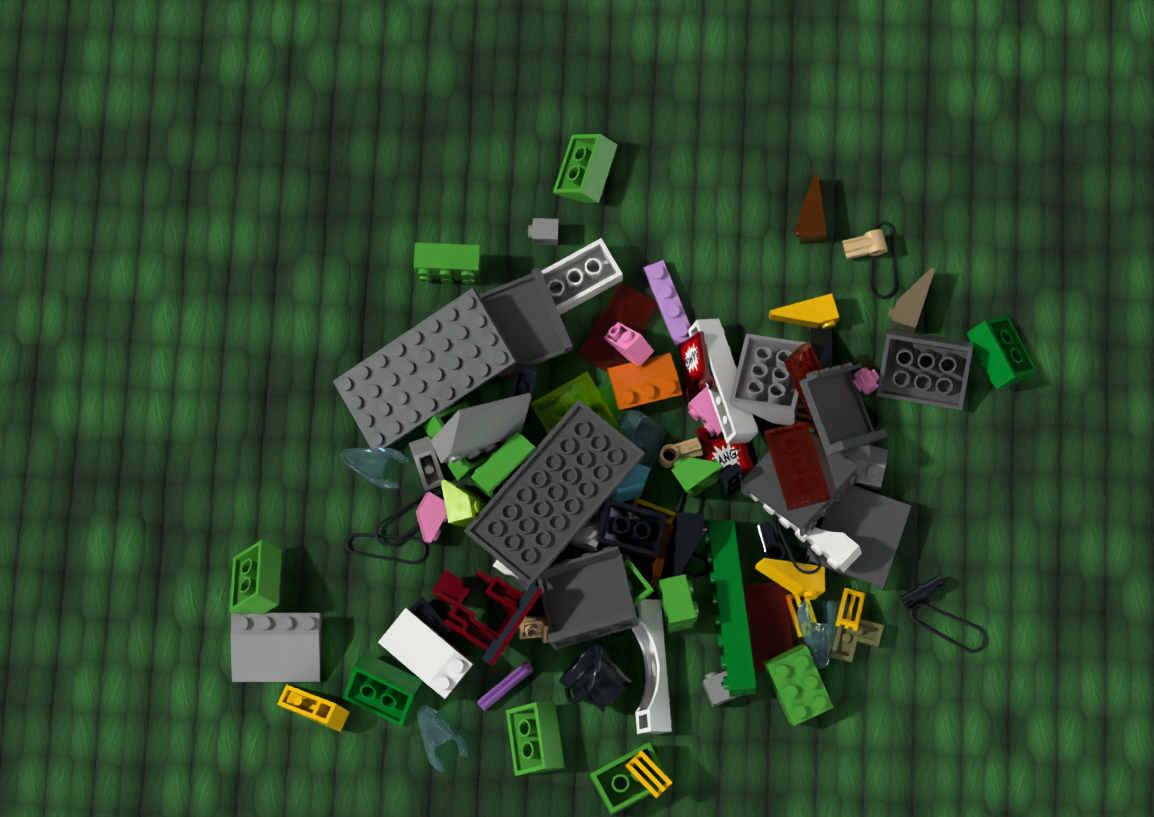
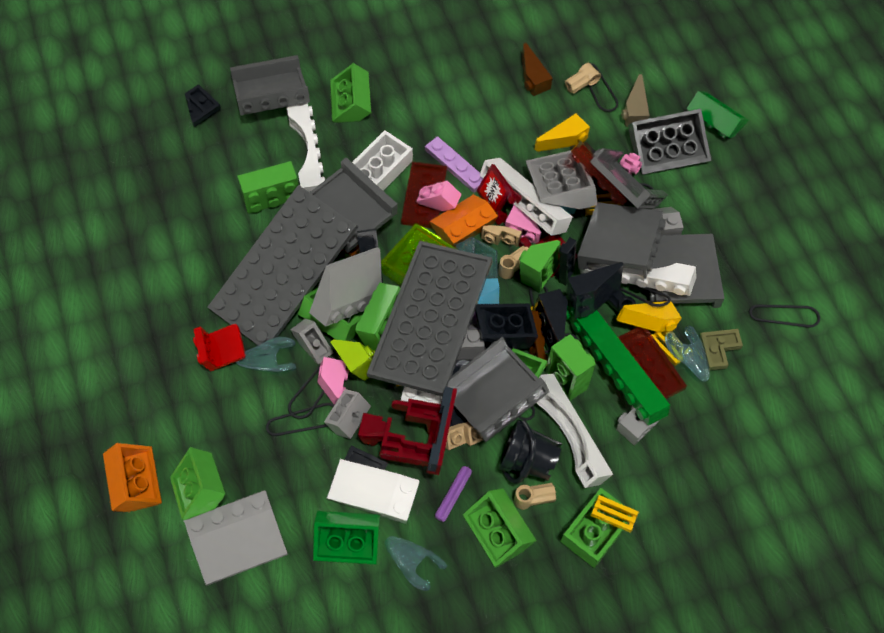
camera: 25 degrees left, 15 degrees down
yellow slope [277,684,350,732] -> none
light grey brick [528,218,558,245] -> none
bright green brick [762,644,834,726] -> none
clear red tile [764,421,830,511] -> none
yellow tile [835,588,866,631] -> none
black pin [899,575,945,609] -> none
none -> orange slope [103,443,162,512]
none -> black wing [185,84,221,127]
none -> red bracket [193,324,246,371]
none -> dark grey panel [230,55,310,115]
none -> white arch [287,103,325,192]
none -> light grey brick [324,389,371,439]
none -> tan slope [481,225,522,247]
none -> tan piece [513,483,556,510]
none -> black slope [566,262,624,319]

